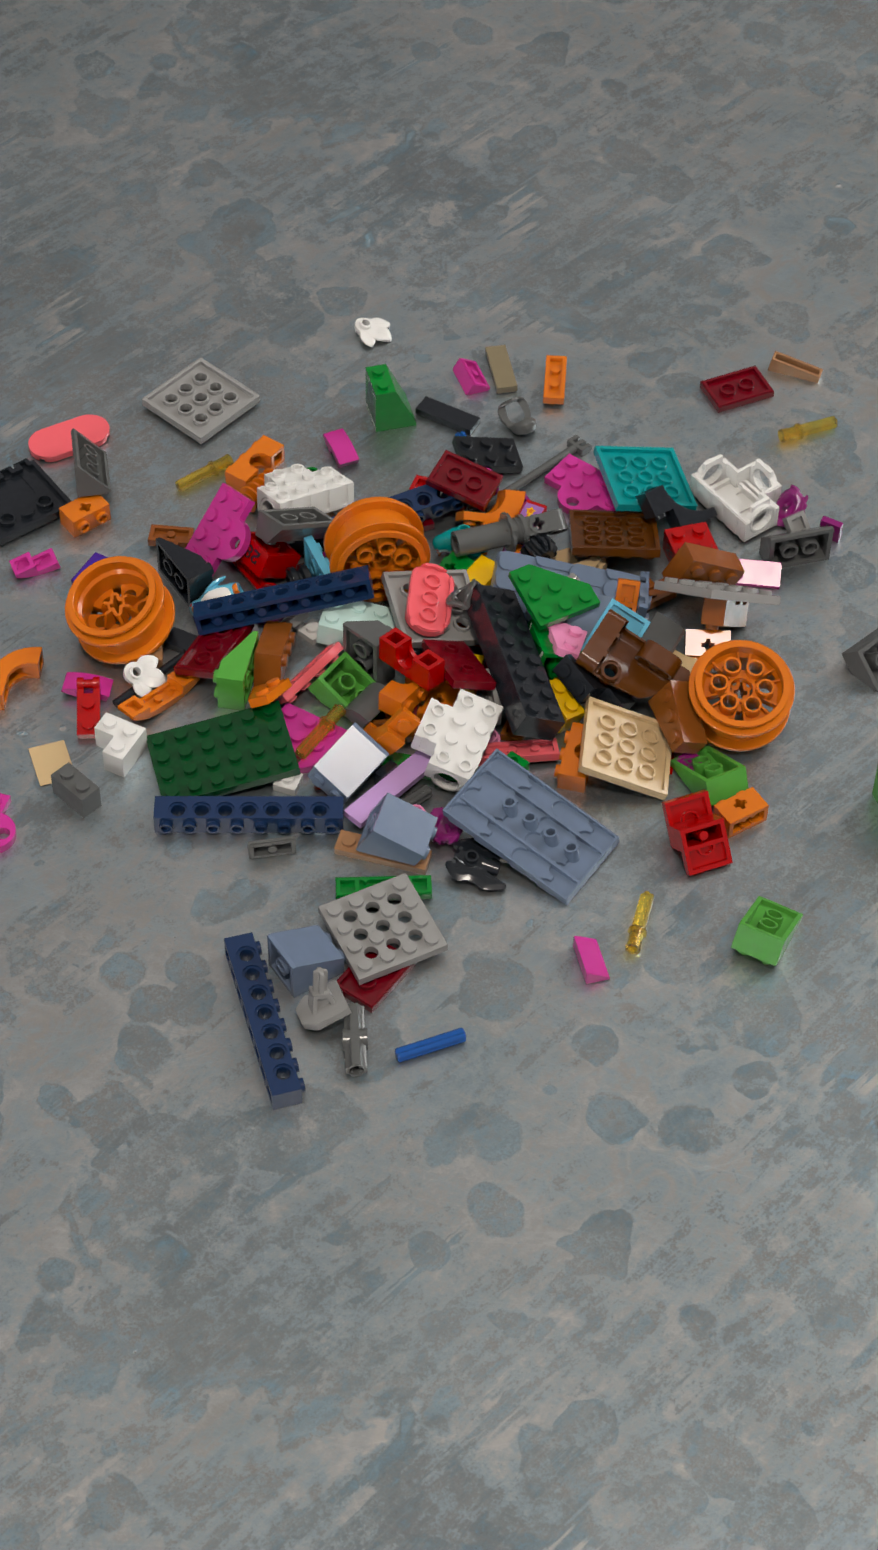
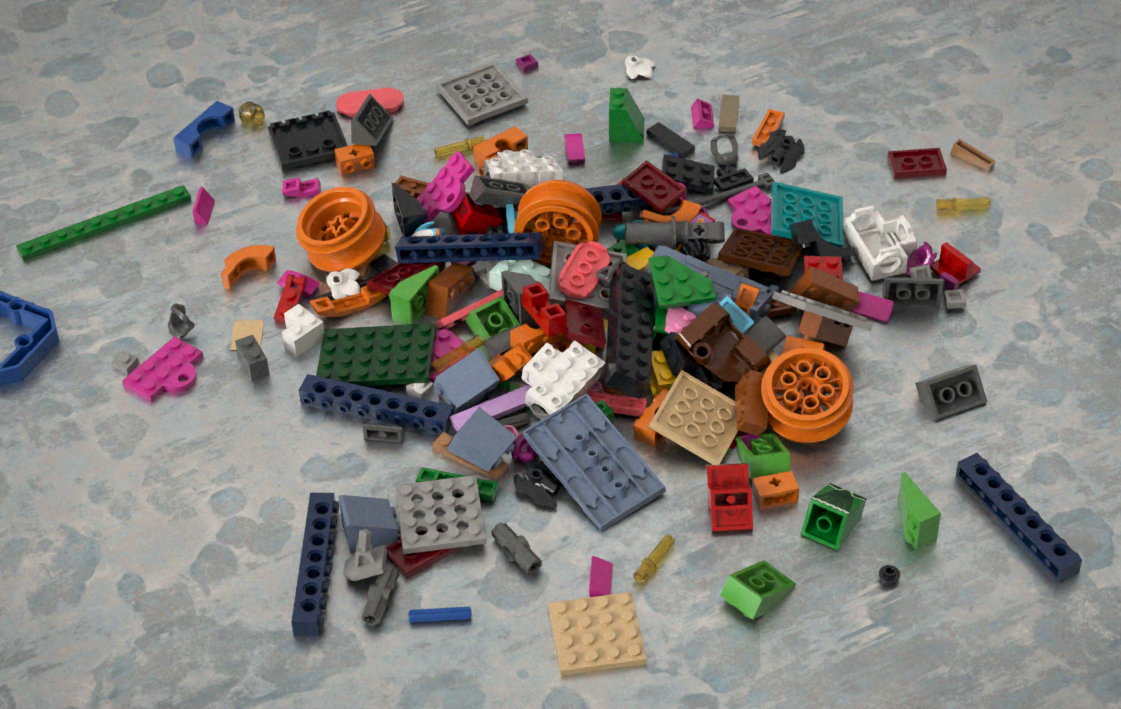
camera: 20 degrees right, 5 degrees down
orange wing [248,677,292,708] -> none
none -> dark grey piece [491,522,542,575]
none -> magenta tile [516,54,538,72]
none -> tan plate [548,592,647,676]
none -> black hinge [714,165,754,192]
none -> black piece [758,130,805,173]
none -> green slope [801,483,867,551]
none -> red bracket [931,242,981,285]
none -> light grey plate [943,289,967,309]

